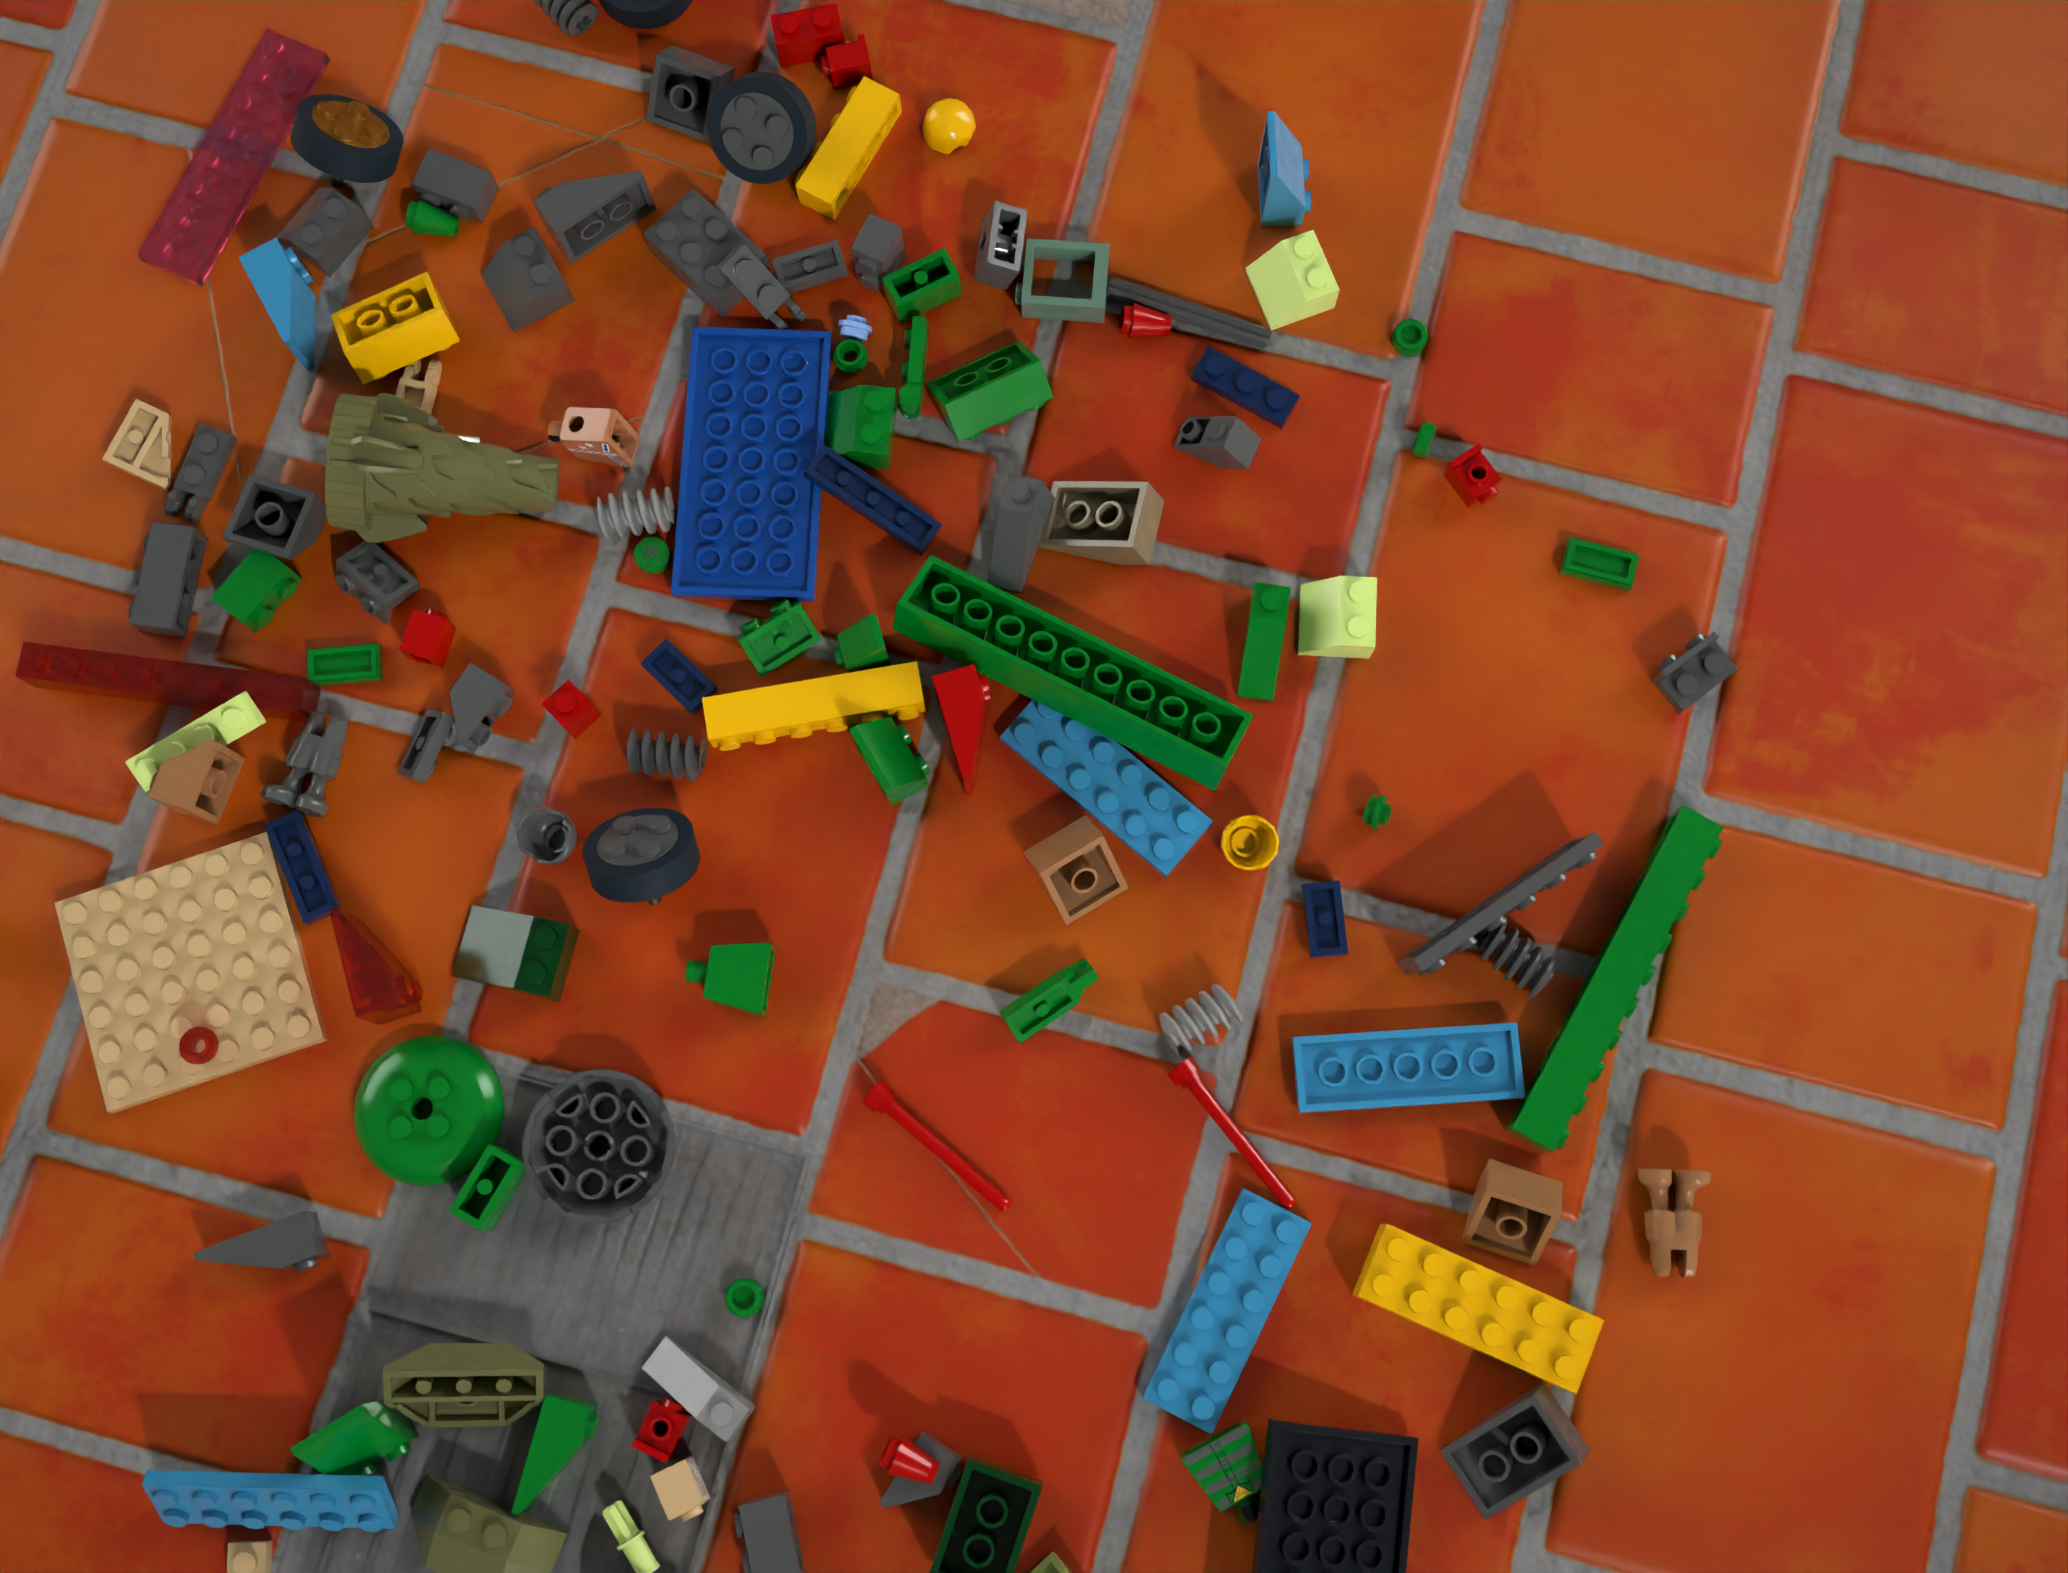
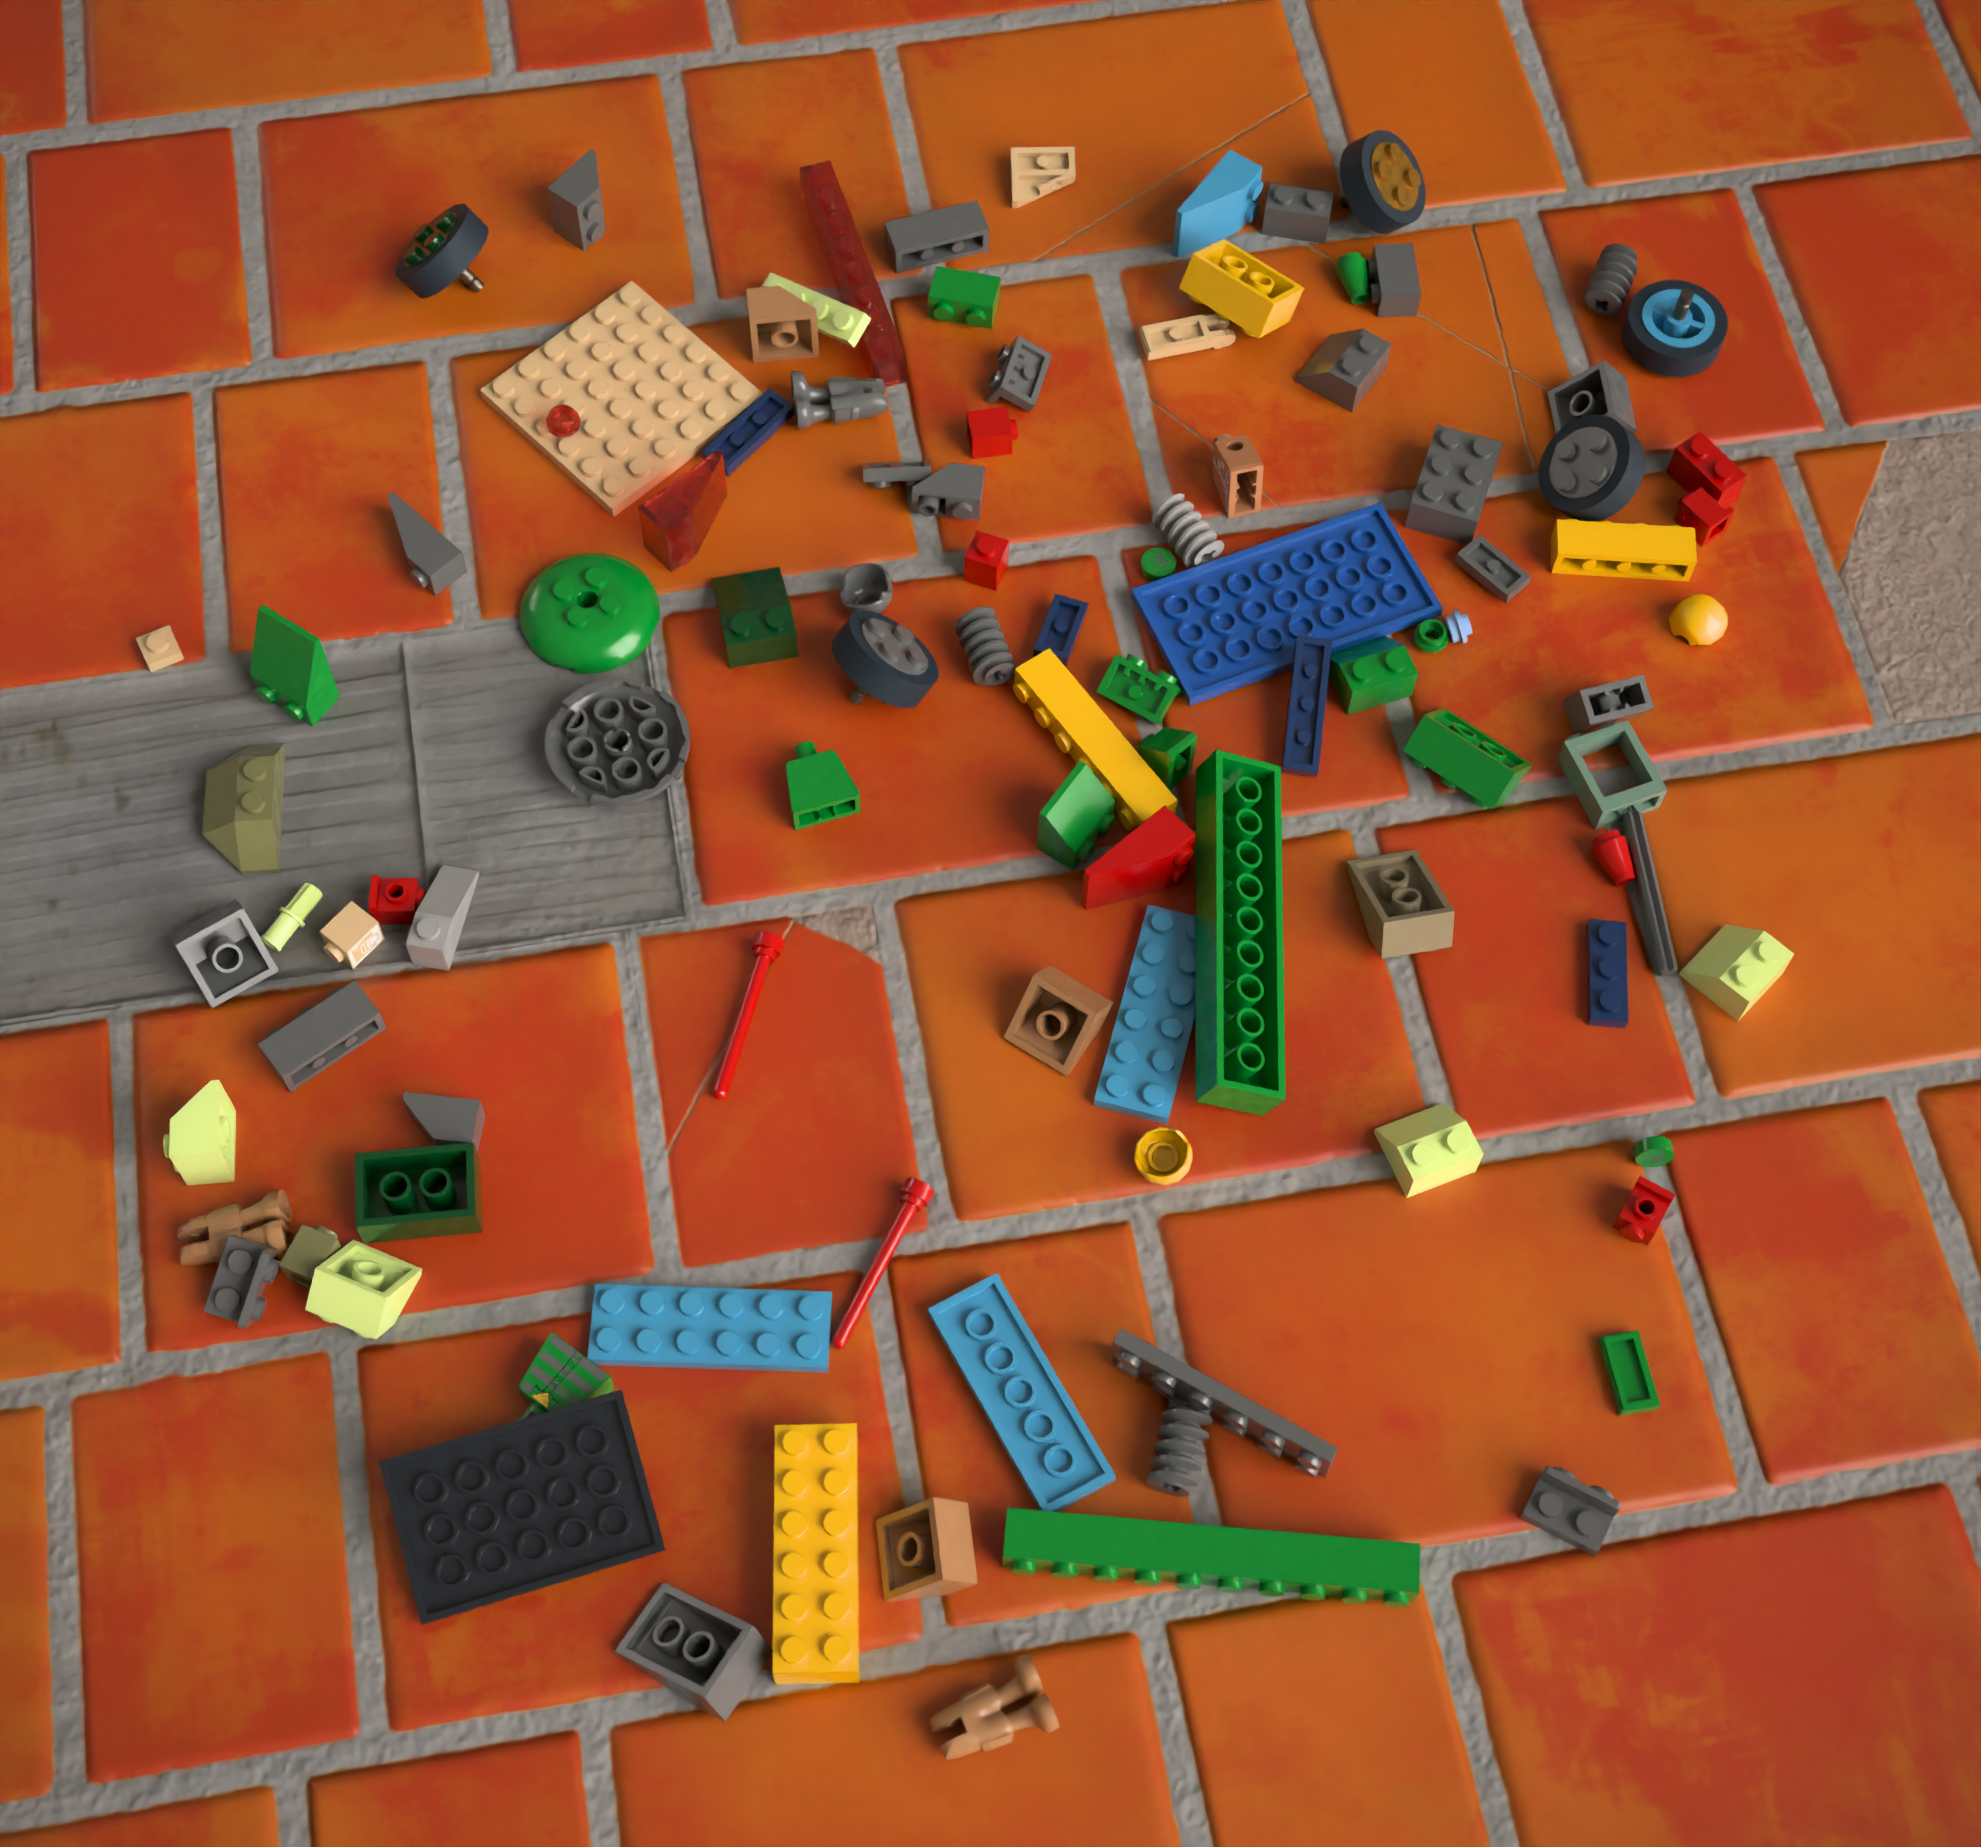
camera: 60 degrees right, 15 degrees down
clear pink plate [137,29,330,287] -> none
dark azure plate [142,1470,399,1532] -> none
dark grey hinge [164,424,236,524] -> none
dark grey slope [222,474,327,560] -> none
green tile [307,643,383,687] -> none
olive cone [325,393,559,543] -> none
olive wedge [382,1342,545,1428] -> none
green brick [448,1143,526,1231] -> none
green slope [511,1393,600,1516] -> none
dark grey slope [533,171,656,264] -> none
dark grey hinge [717,242,807,330] -> none
green tile [725,1278,765,1317] -> none
dark grey brick [851,213,906,291] -> none
red cone [878,1436,940,1485] -> none
green brick [882,248,962,324] -> none
green hinge [899,316,929,420] -> none
dark grey slope [988,474,1054,594] -> none
green hinge [999,958,1099,1043] -> none
light grey piece [1159,984,1244,1058] -> none
dark grey slope [1173,416,1262,470] -> none
green slope [1237,582,1291,702] -> none
dark azure slope [1257,111,1311,226] -> none
dark blue plate [1301,881,1348,959] -> none
green plate [1363,794,1392,831] -> none
green tile [1392,319,1428,356] -> none

